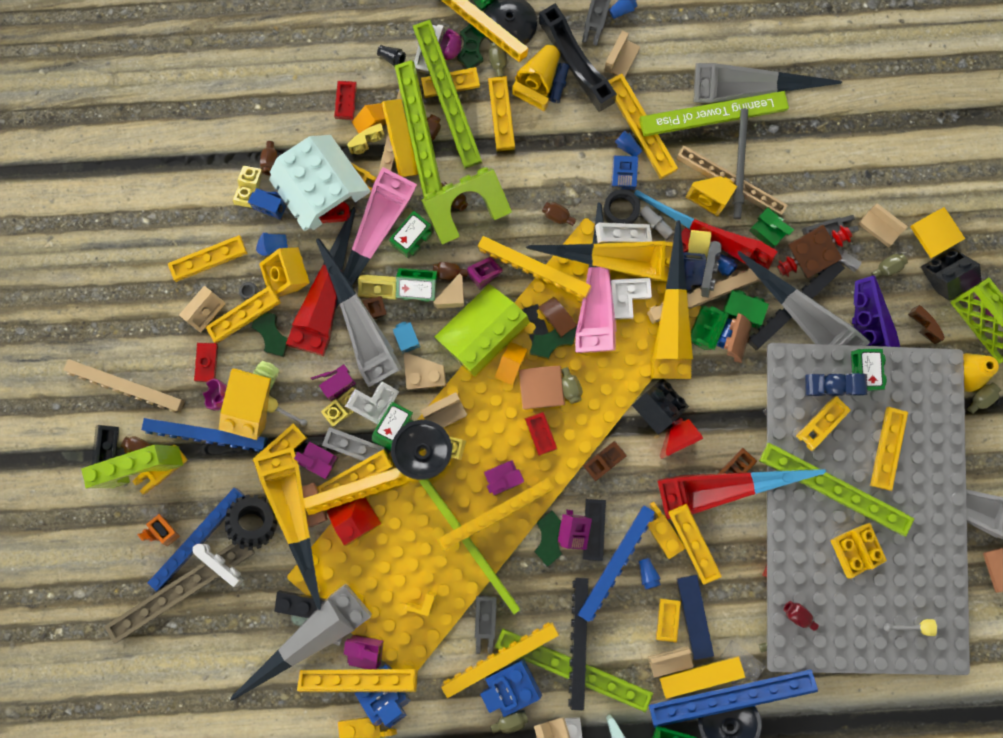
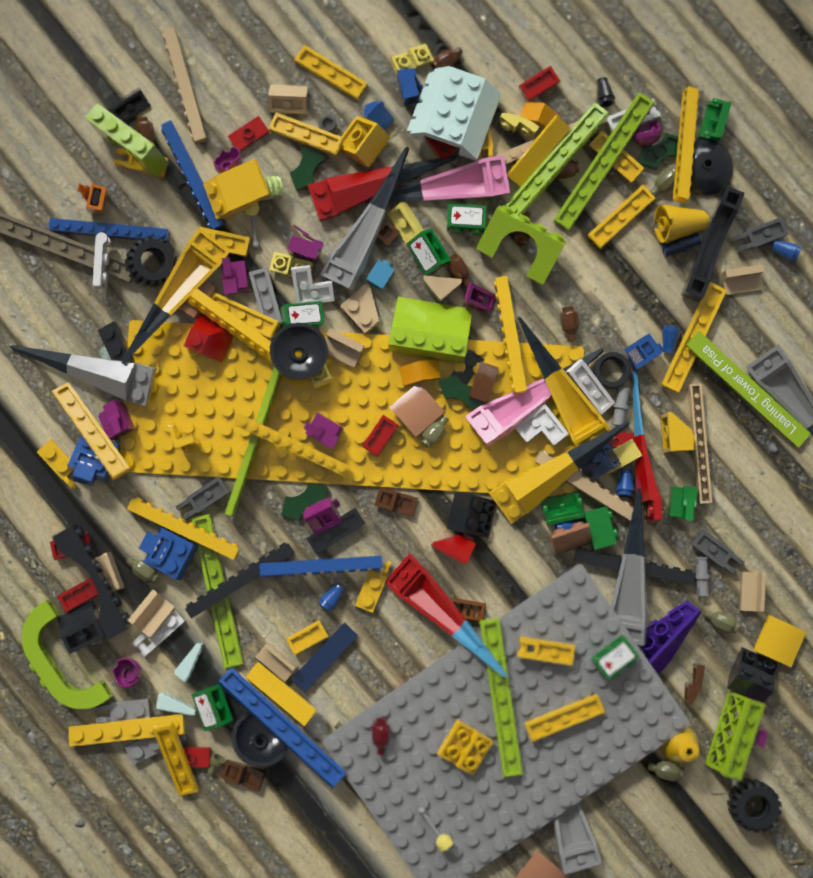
camera: 50 degrees right, 5 degrees up
yellow tile [512,81,549,111] -> none
yellow tile [668,504,722,585] -> none
dark grey hinge [701,241,721,298] -> none
dark grey bar [732,108,748,219] -> none
reddish brown plate [777,225,852,278] -> none
dark blue piece [805,373,868,396] -> none

